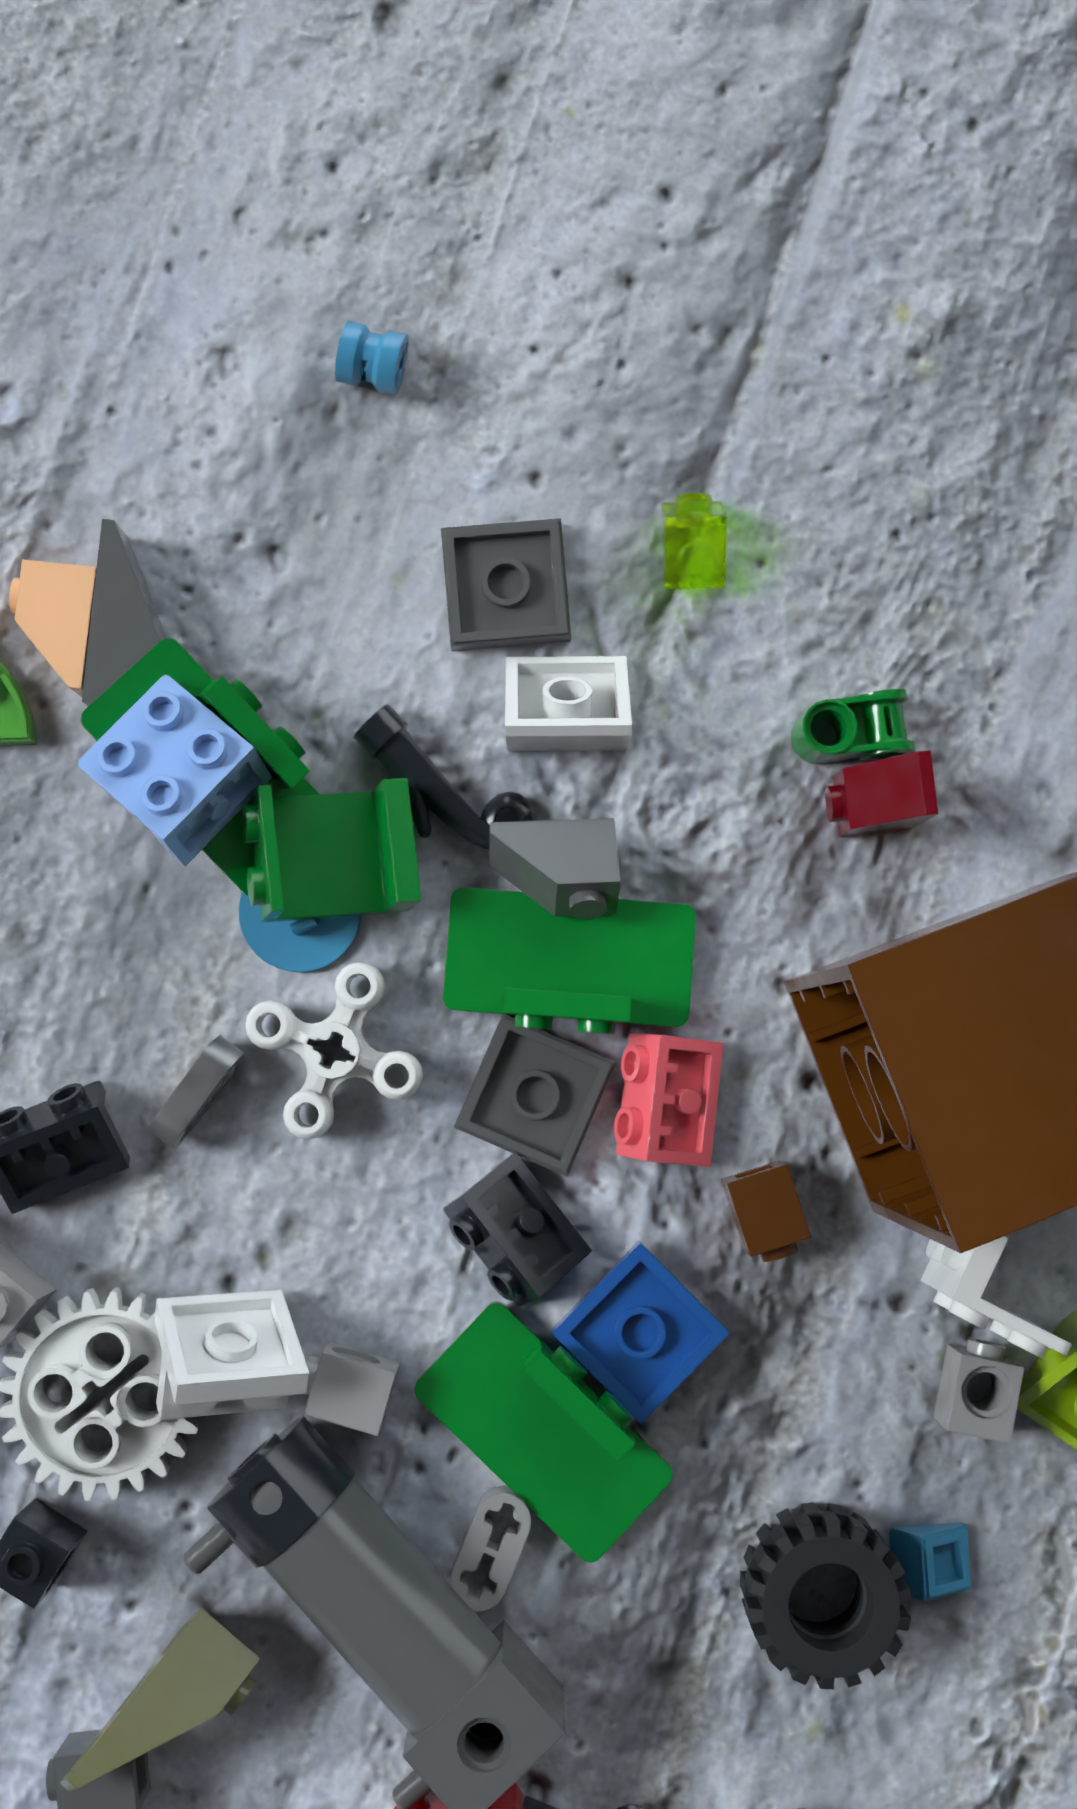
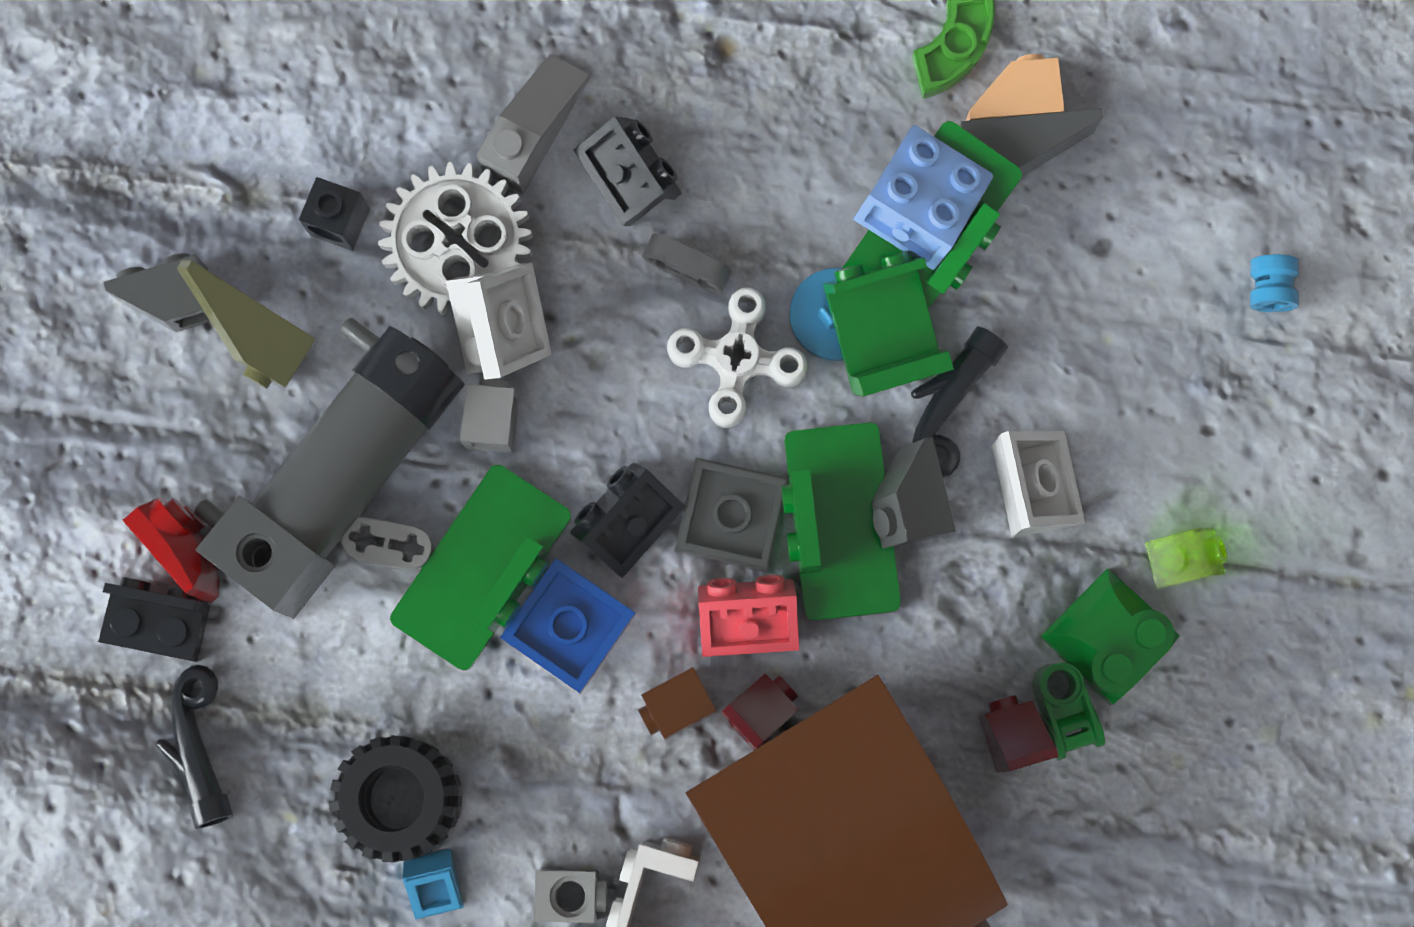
camera: 85 degrees right, 5 degrees down
dark grey tile [441,518,571,651] -> none
none -> slope [722,673,799,750]
none -> green slope [1040,568,1180,705]

